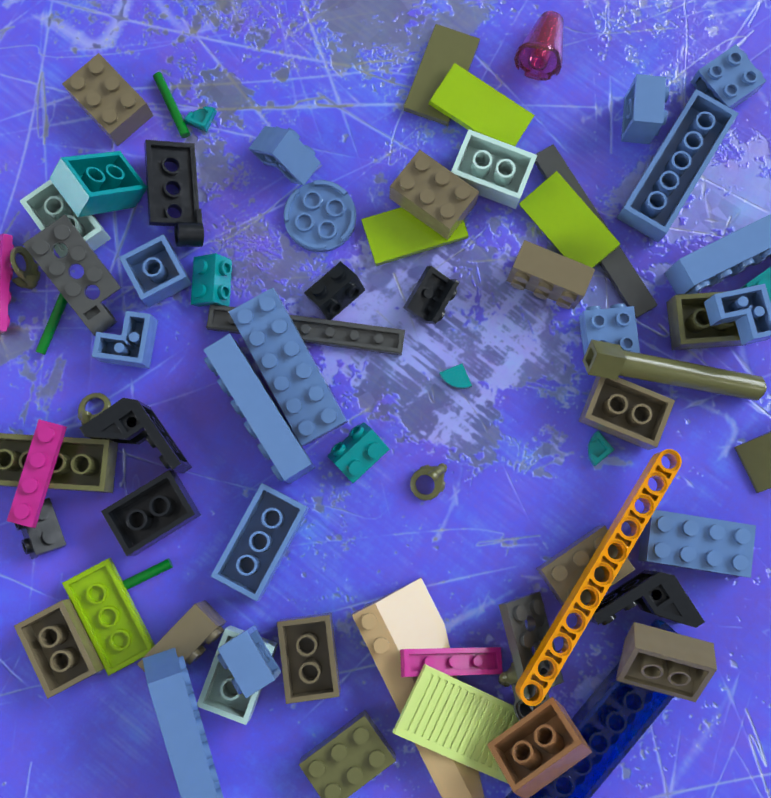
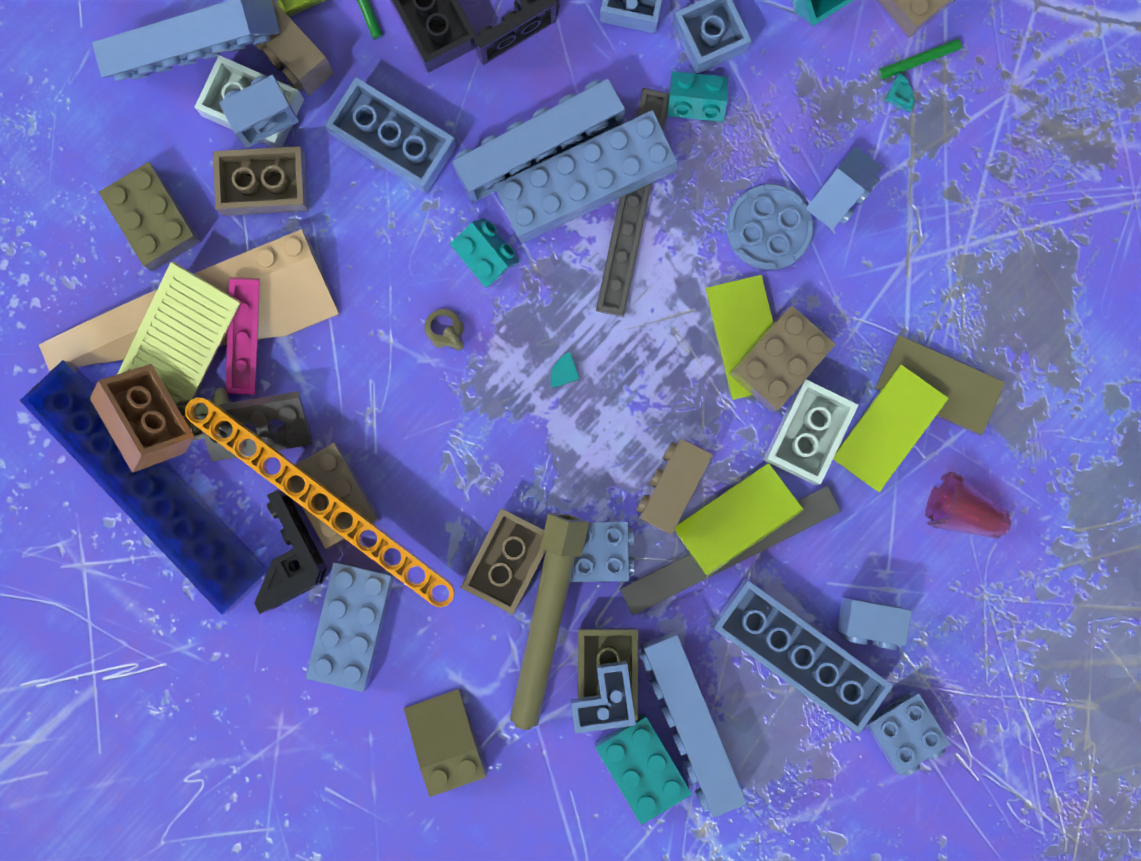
camera: 90 degrees right, 5 degrees up
black hinge [144,140,204,247] -> none
black bracket [304,261,365,320] -> none
black bracket [403,266,460,324] -> none
teal tile [588,431,615,466] -> none
dark tan slope [616,622,717,702] -> none

